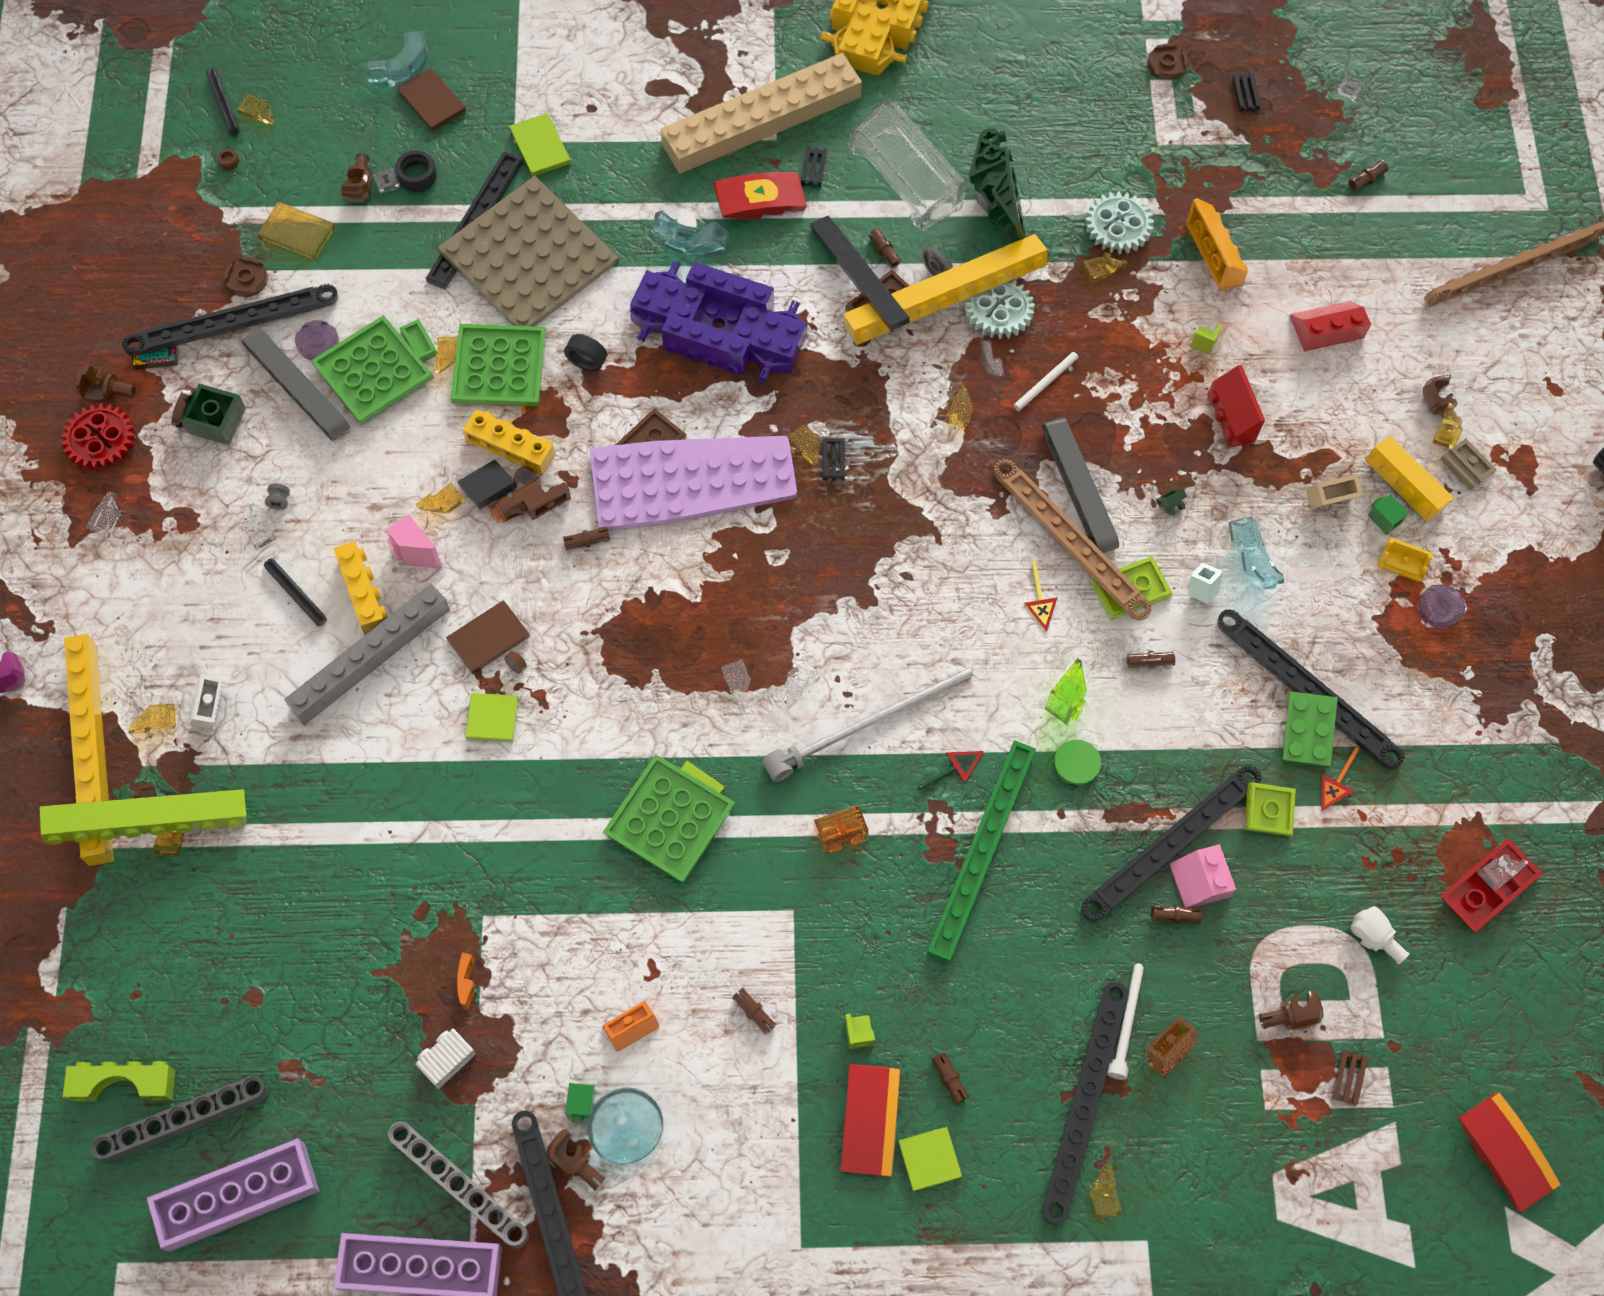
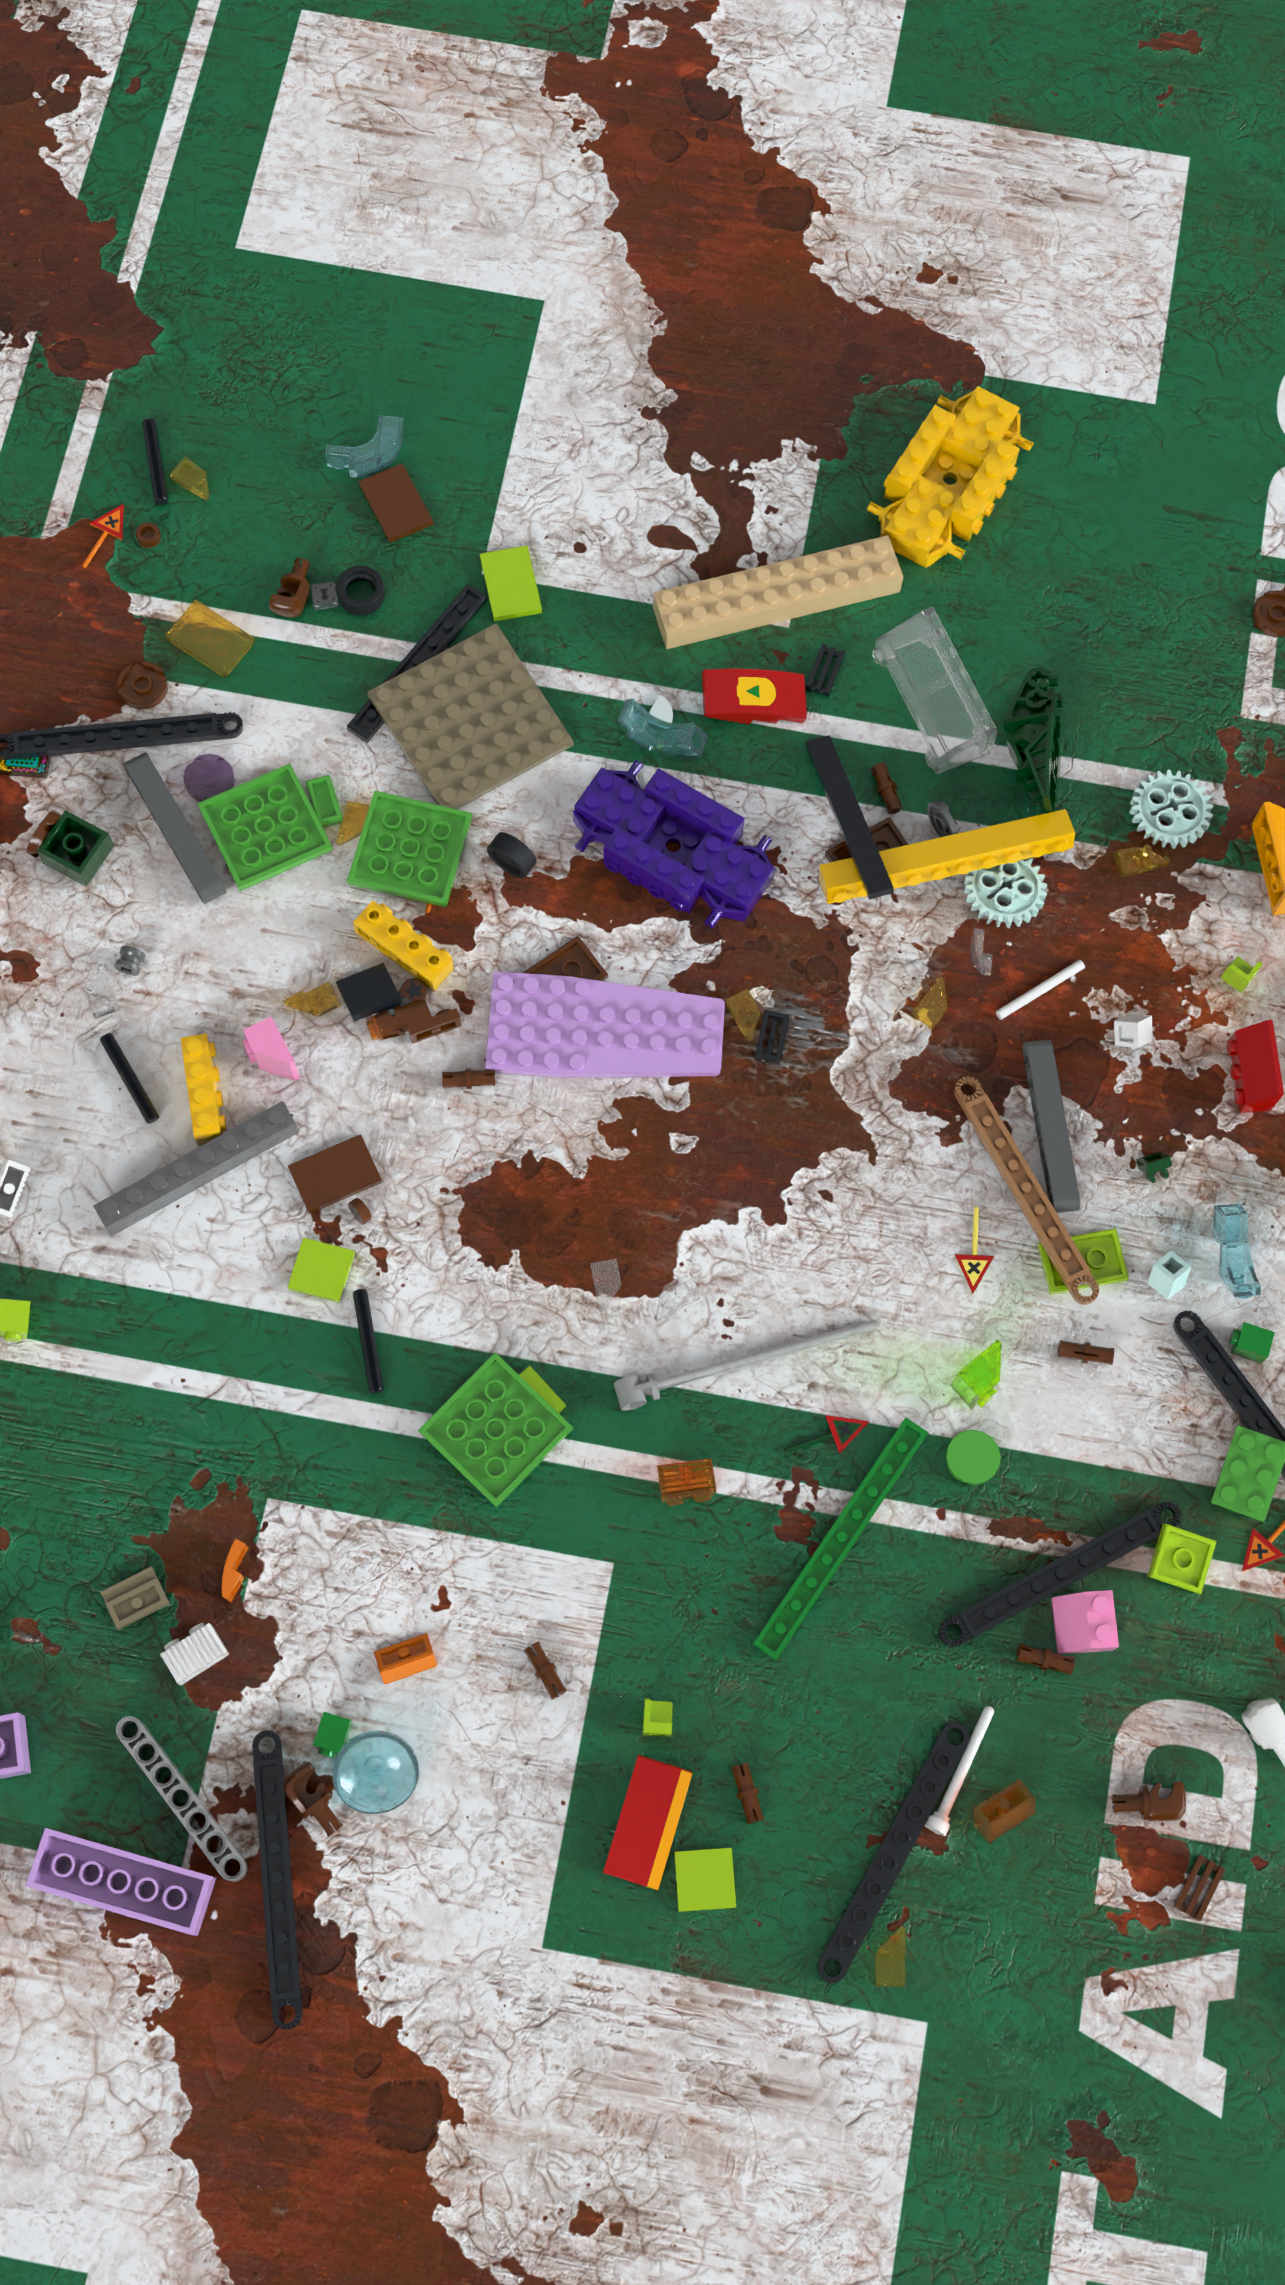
camera: 10 degrees right, 5 degrees up
none -> piece [82,504,124,568]
none -> dark tan plate [100,1566,170,1630]
none -> black axle [353,1289,384,1394]
none -> white panel [1114,1014,1153,1048]
none -> green brick [1229,1322,1275,1363]

